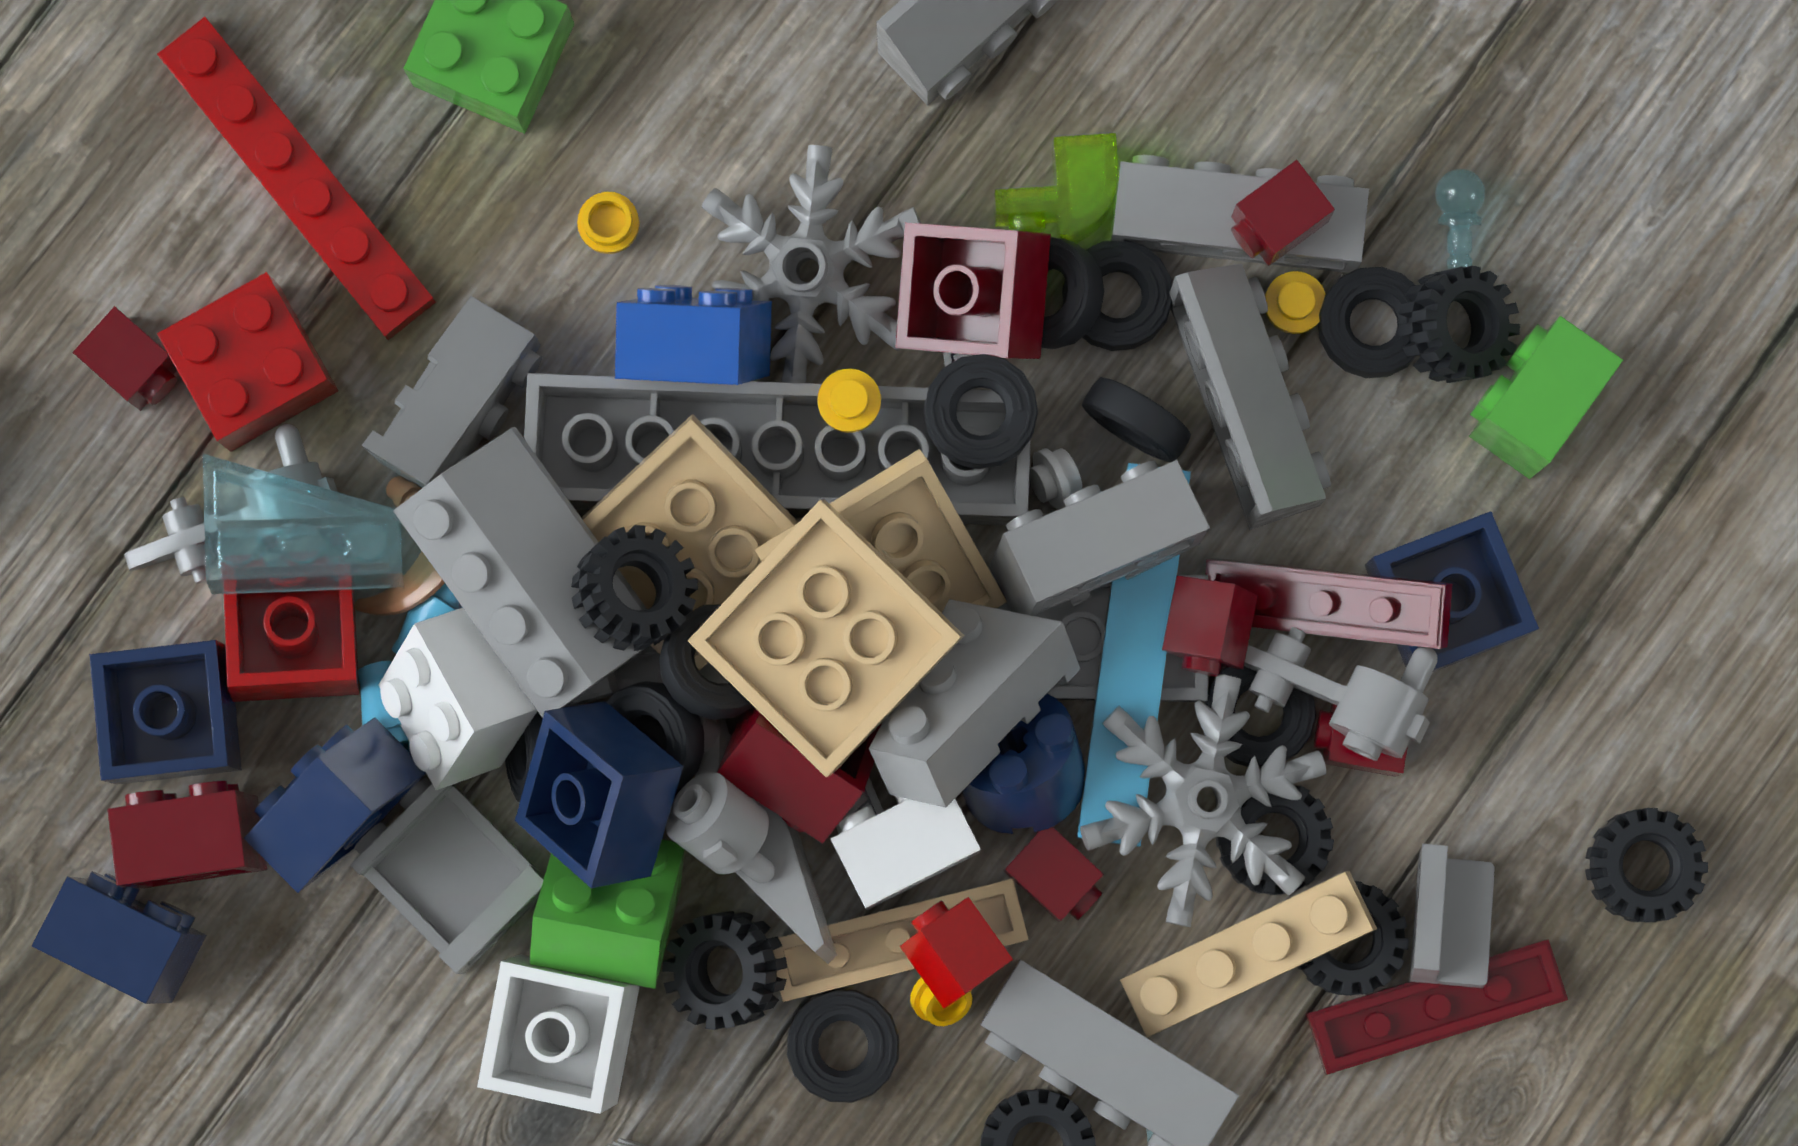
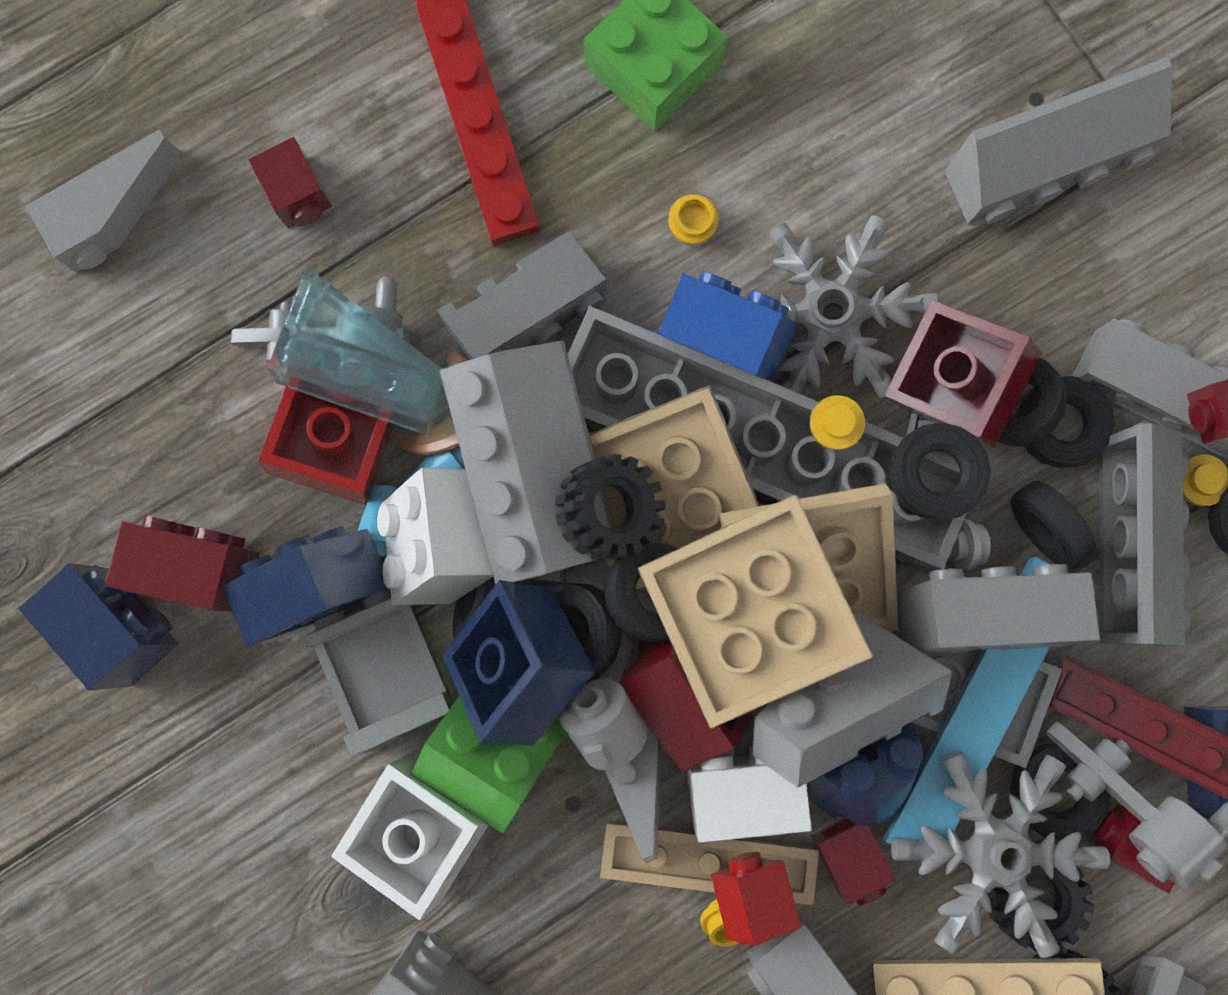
camera: 20 degrees right, 0 degrees up
dark blue brick [89,640,242,785] -> none
red brick [157,272,339,452] -> none
black tyre [662,911,787,1030] -> none
black tyre [787,989,899,1103] -> none
clear neon green brick [994,133,1119,243] -> none
dark red brick [1162,575,1258,676] -> none

